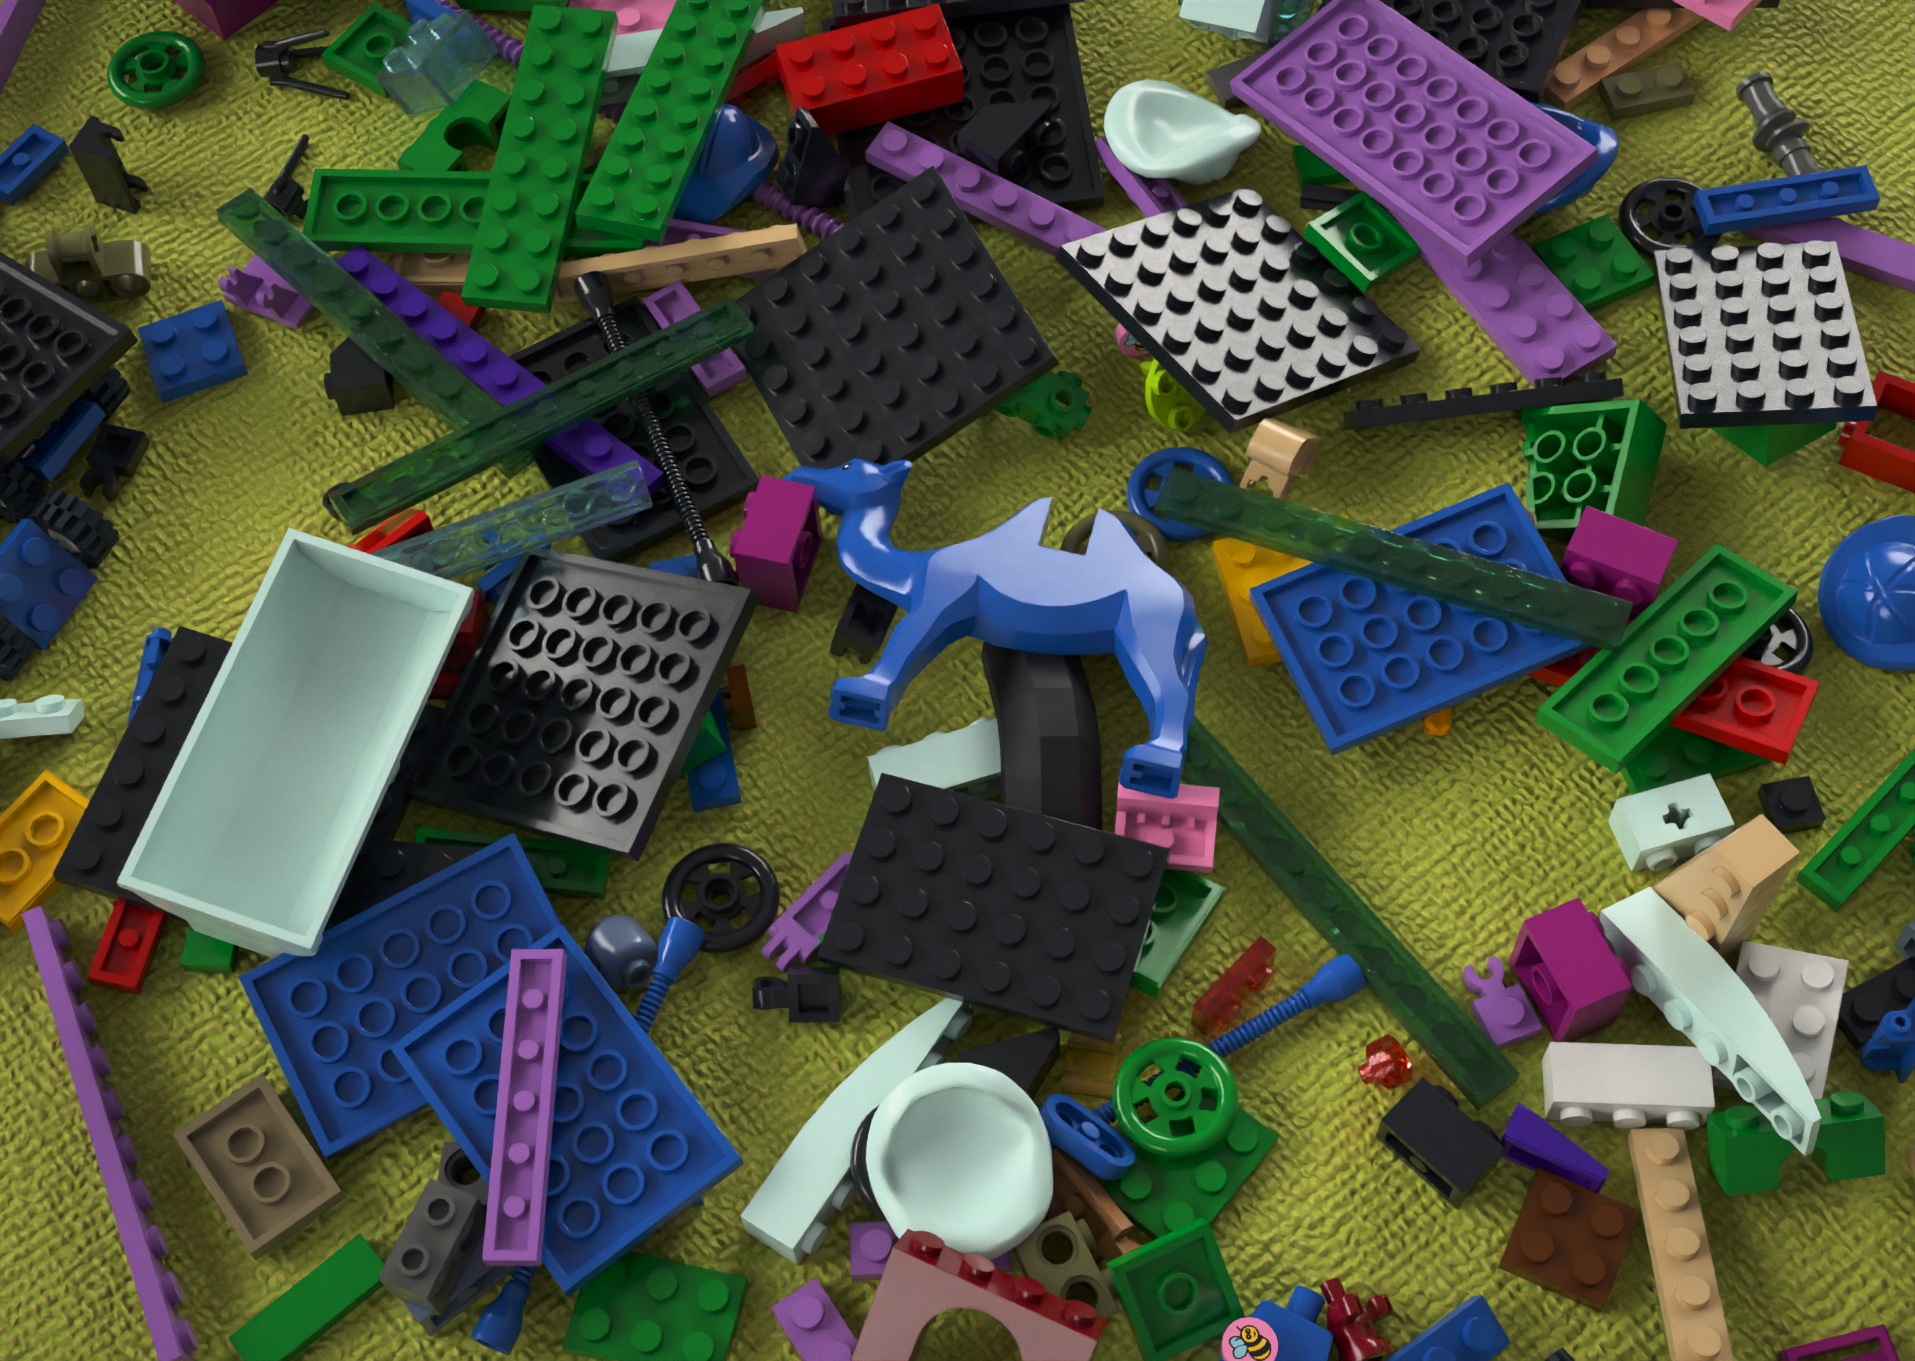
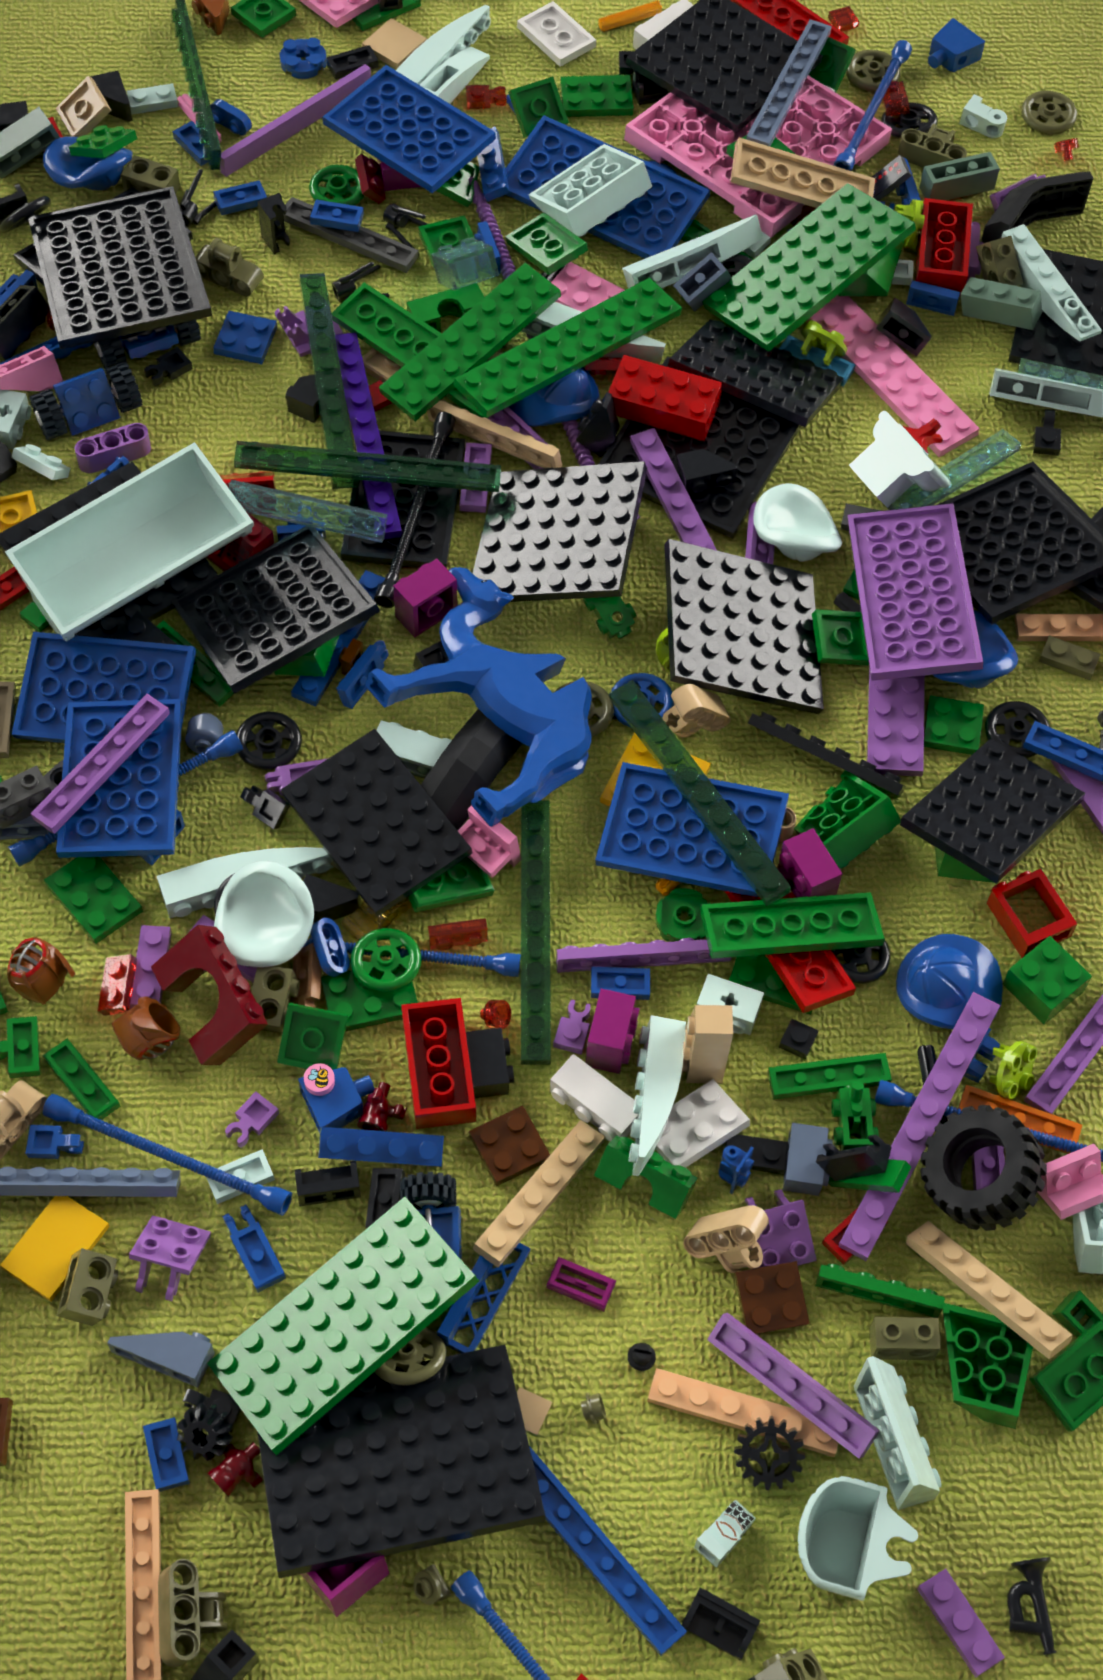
camera: 30 degrees right, 0 degrees up
dark purple slope [1500,1102,1609,1193] -> none
none -> medium lavender beam [74,423,151,473]
none -> dark grey plate [284,197,419,273]
none -> blue plate [310,200,364,232]
none -> blue hinge [336,640,389,709]
none -> dark red plate [355,153,386,205]
none -> red brick [401,998,476,1130]
none -> medium lavender plate [556,938,731,973]
none -> blue plate [591,967,650,1000]
none -> green plate [655,888,710,942]

